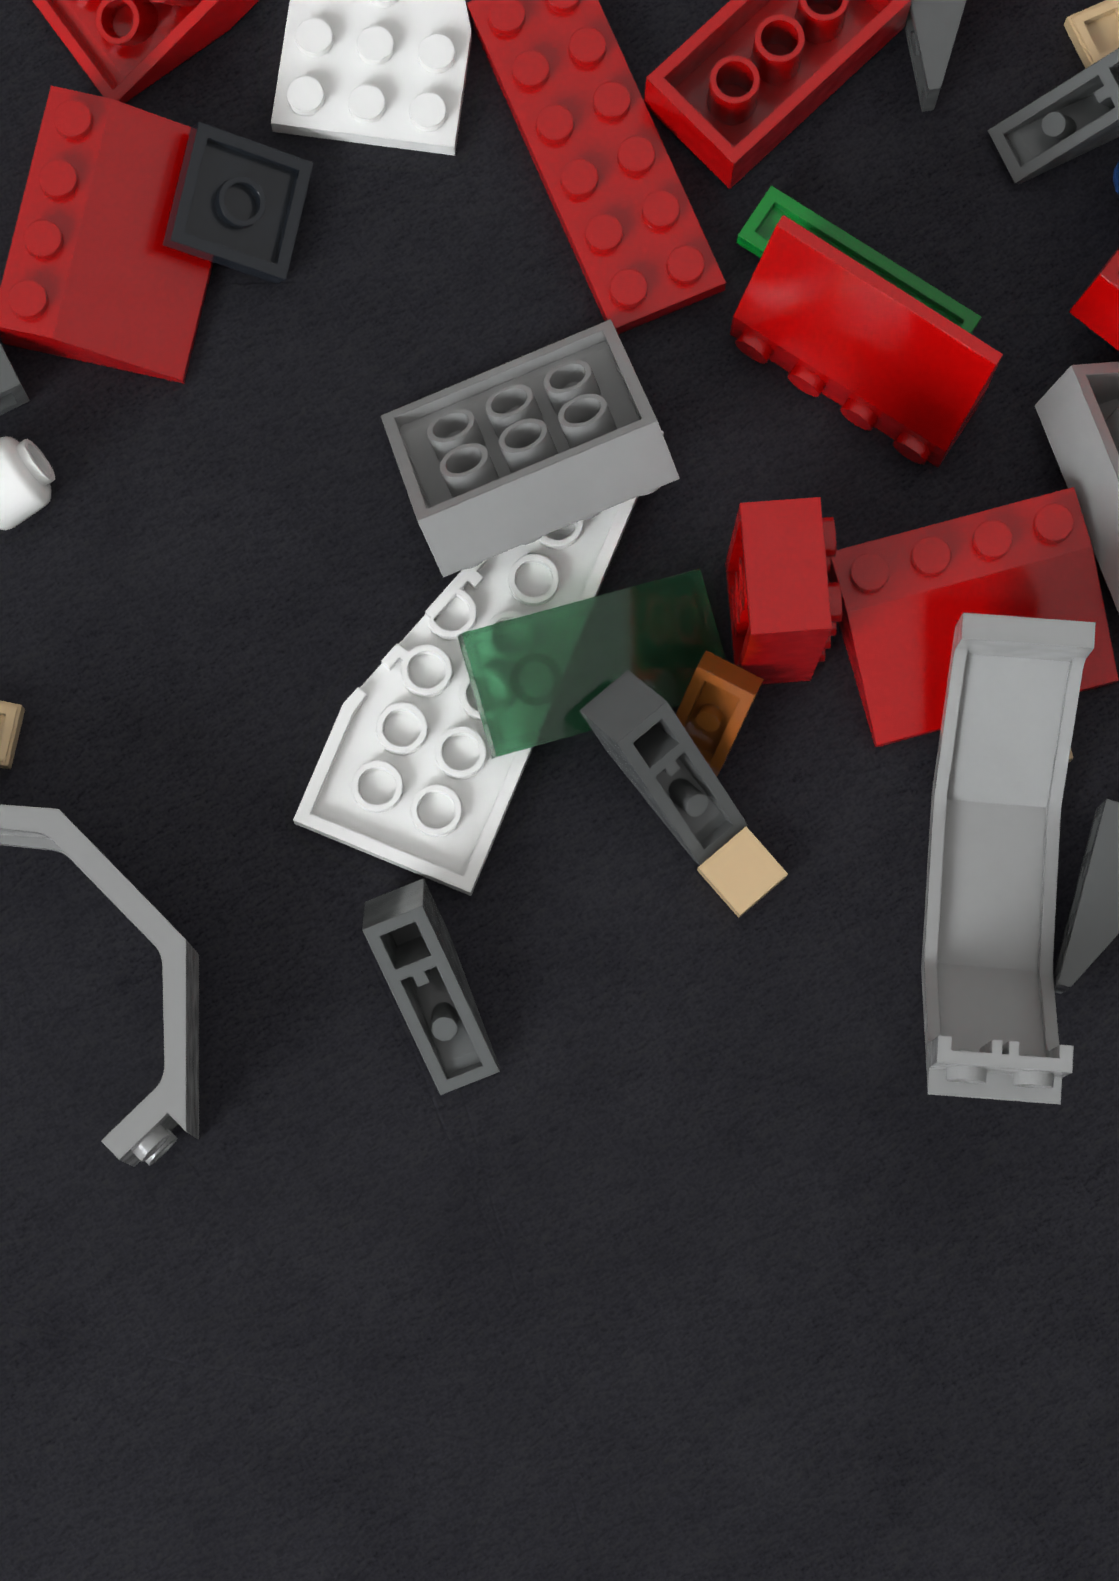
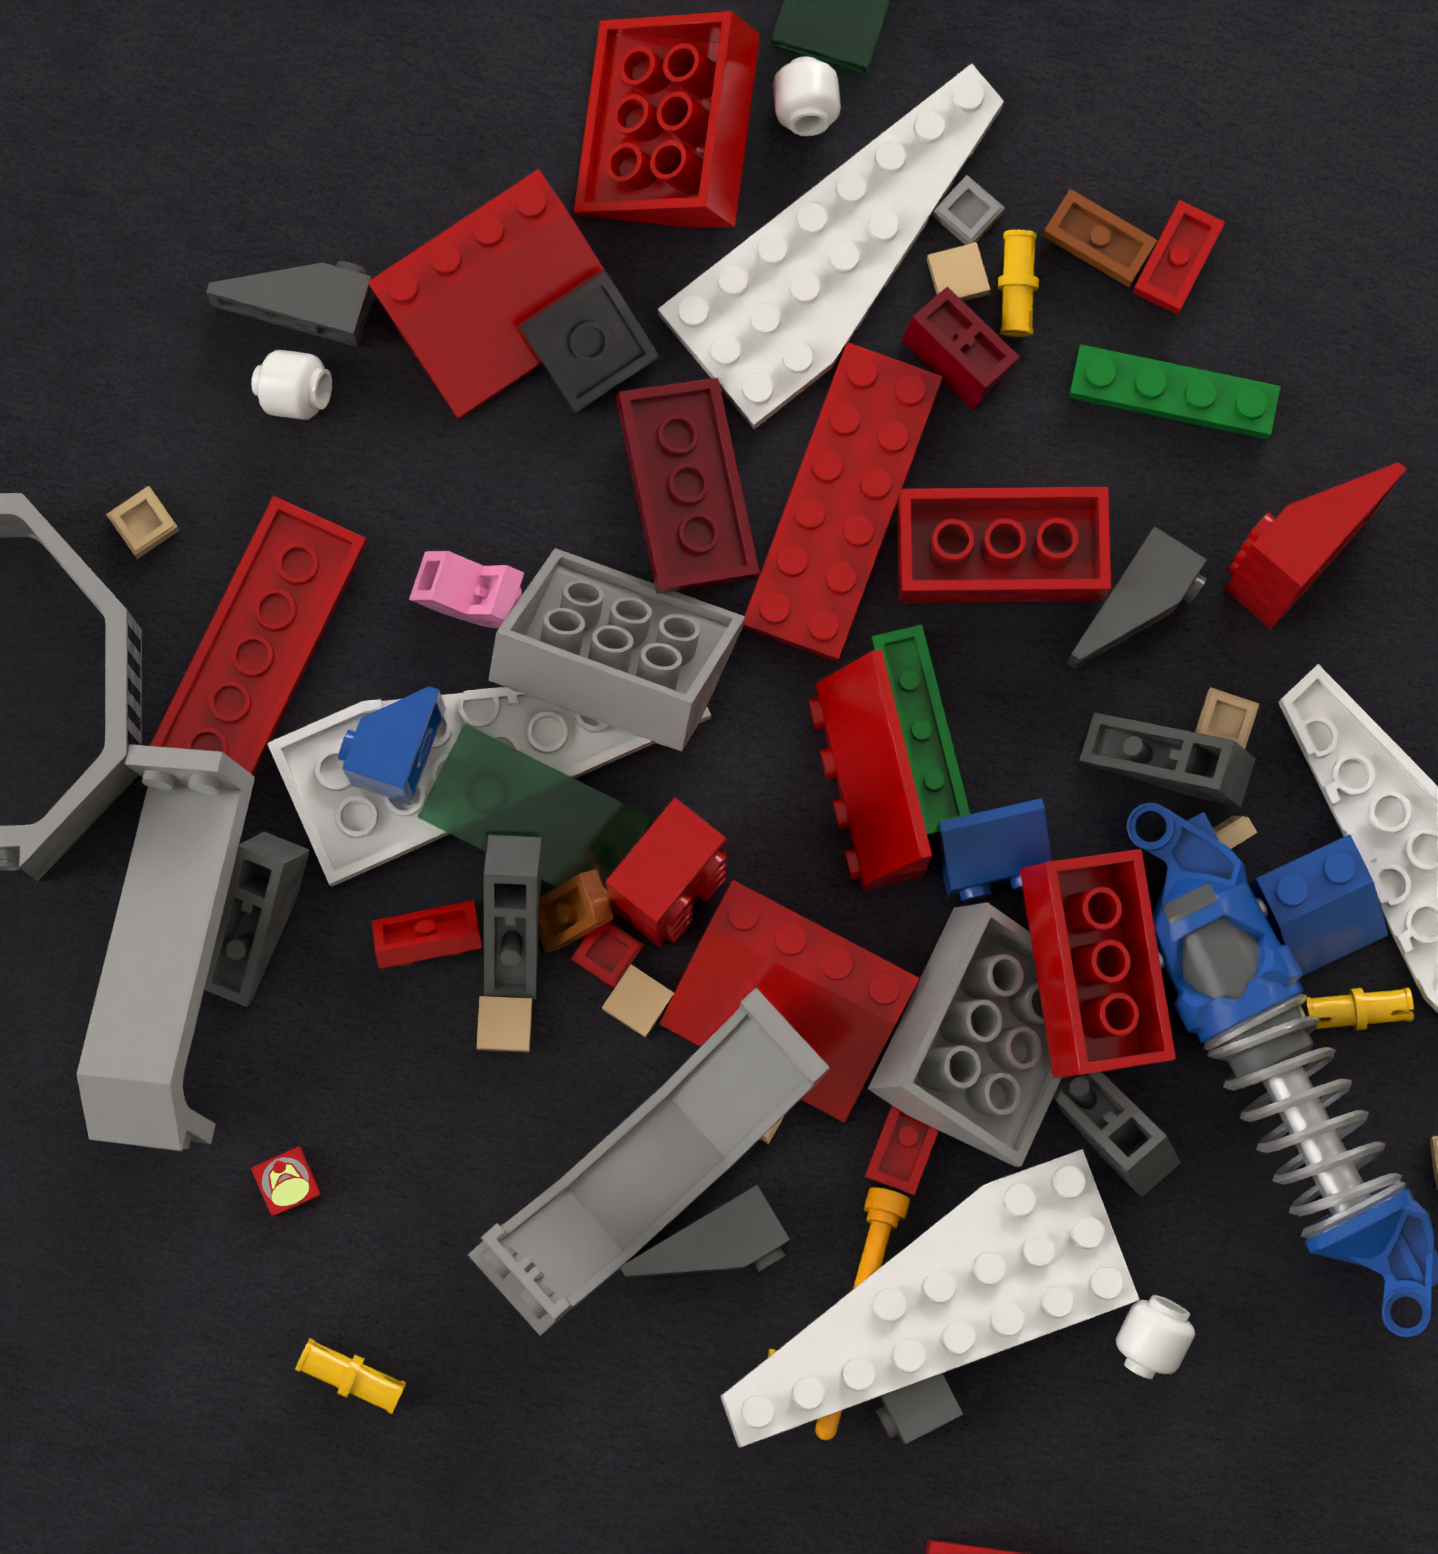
camera: 45 degrees right, 0 degrees up
none -> light grey panel [77,744,255,1151]
none -> red plate [150,496,368,776]
none -> tile [251,1146,322,1217]
none -> yellow pin [295,1338,406,1414]
none -> blue slope [338,686,446,806]
none -> red plate [372,900,482,969]
none -> bright pink brick [409,551,524,629]
none -> red tile [571,922,644,989]
none -> tan tile [602,964,674,1038]
none -> dark red plate [616,377,760,594]
none -> blue slope [933,798,1052,902]

